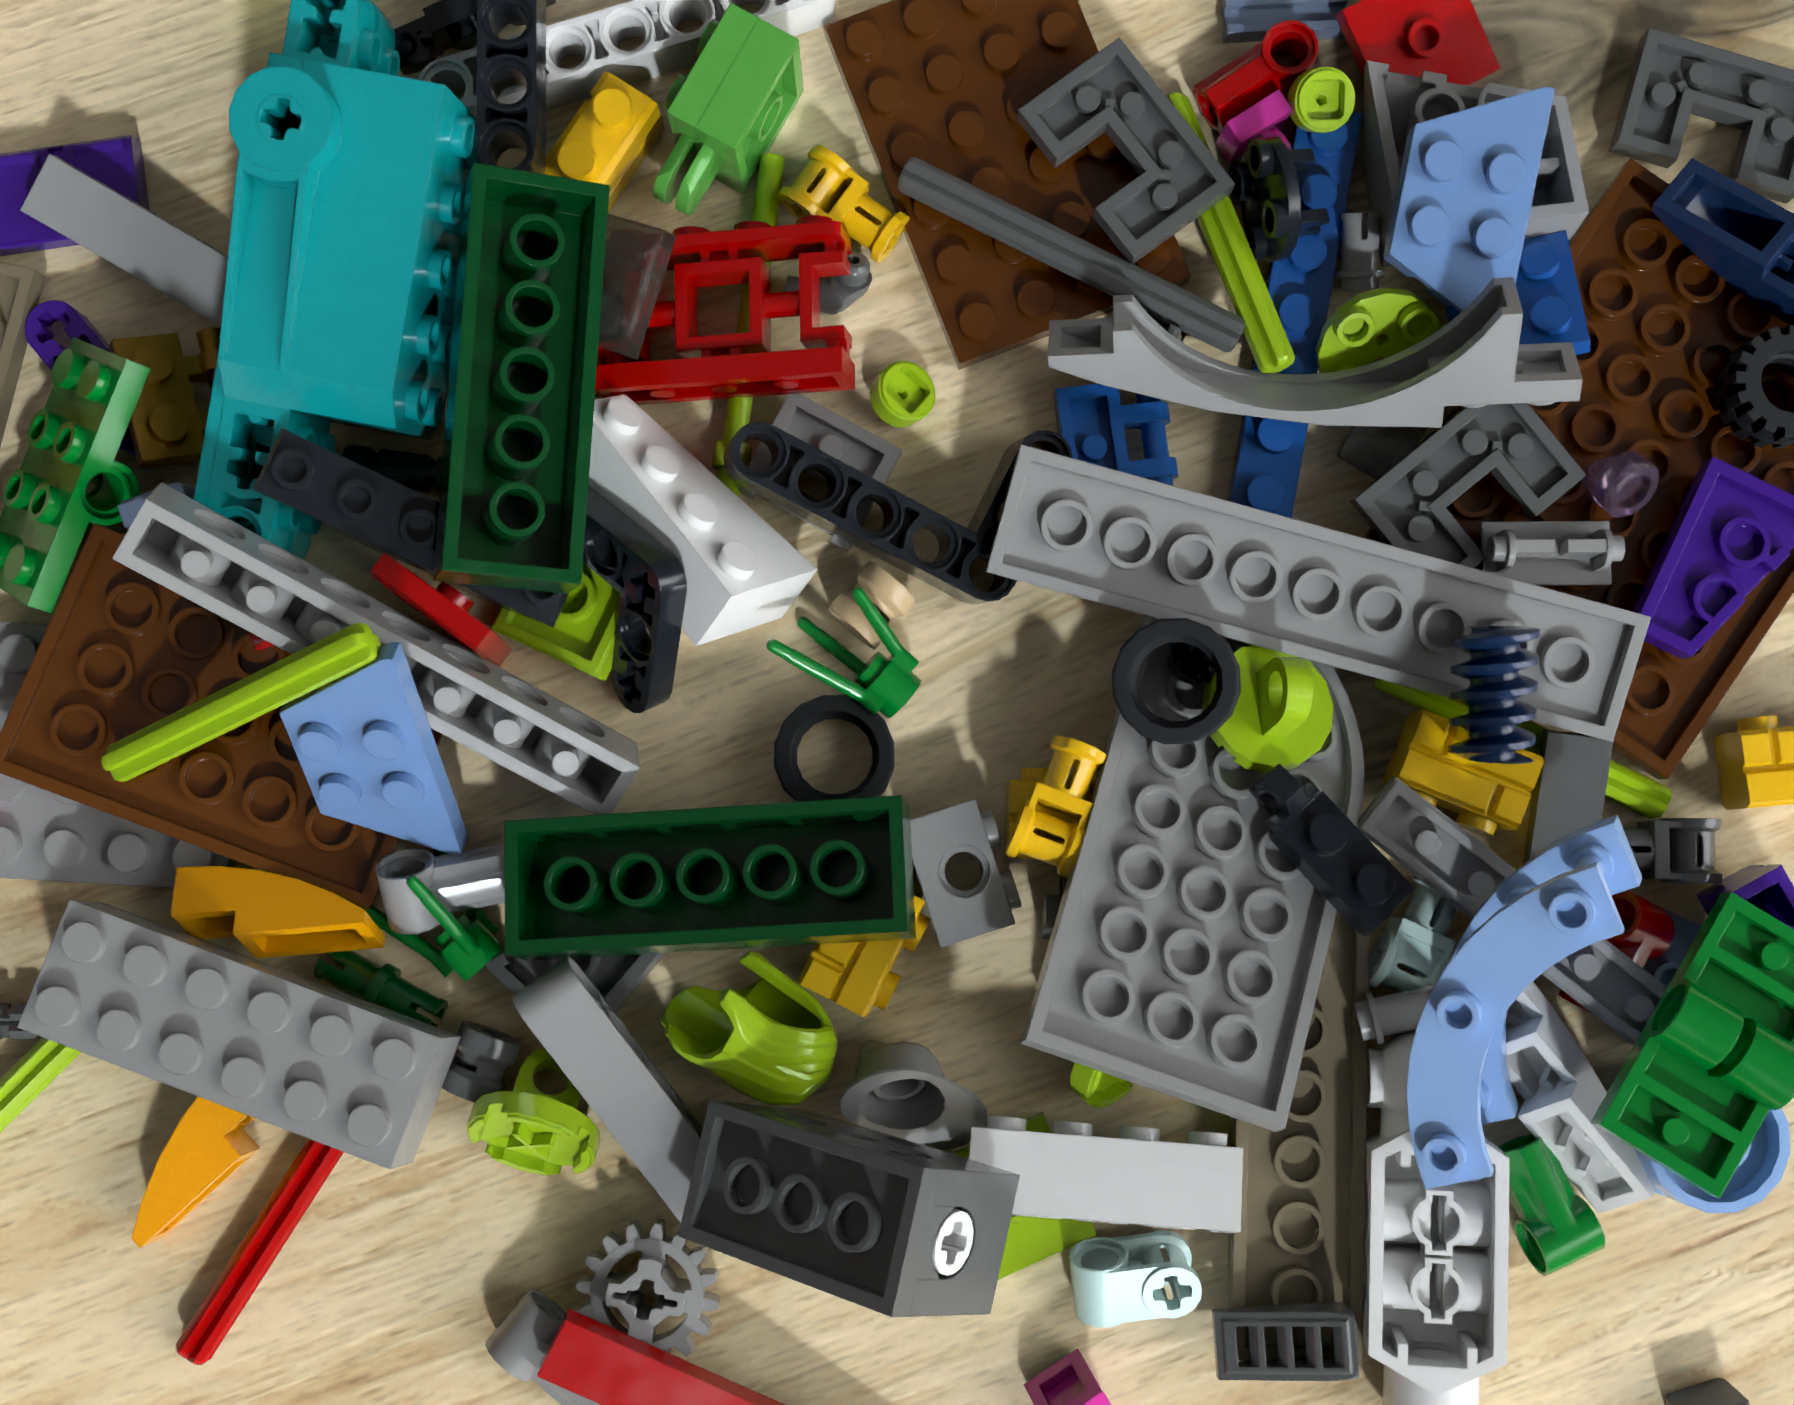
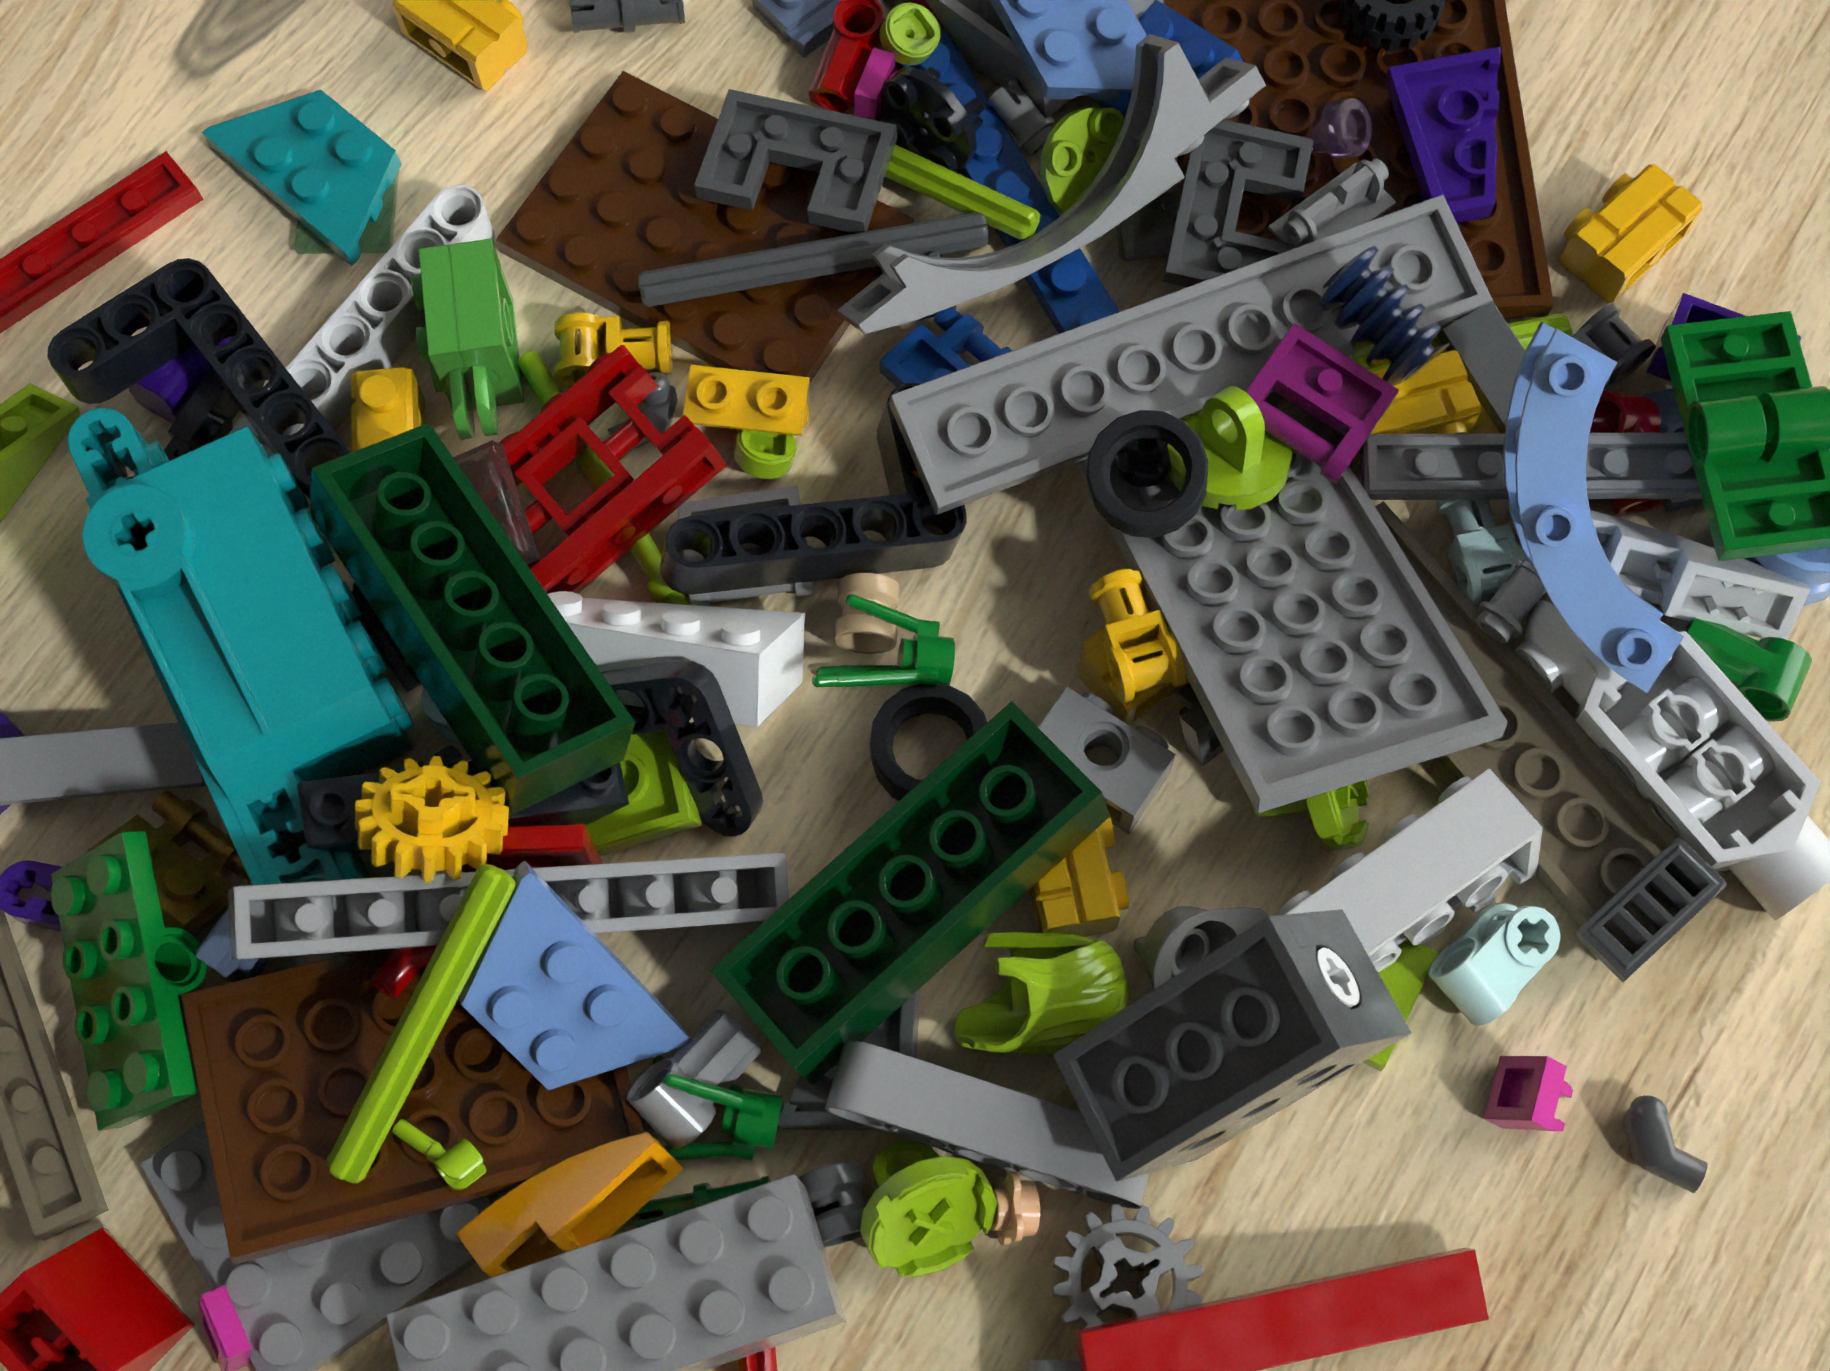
camera: 30 degrees left, 15 degrees down
black hinge [1249,764,1415,937] -> none
none -> yellow gear [355,756,509,883]
none -> lime hand [392,1119,487,1190]
none -> yellow hinge [683,365,810,436]
none -> light nougat plate [990,1172,1040,1246]
none -> magenta plate [1246,323,1399,484]

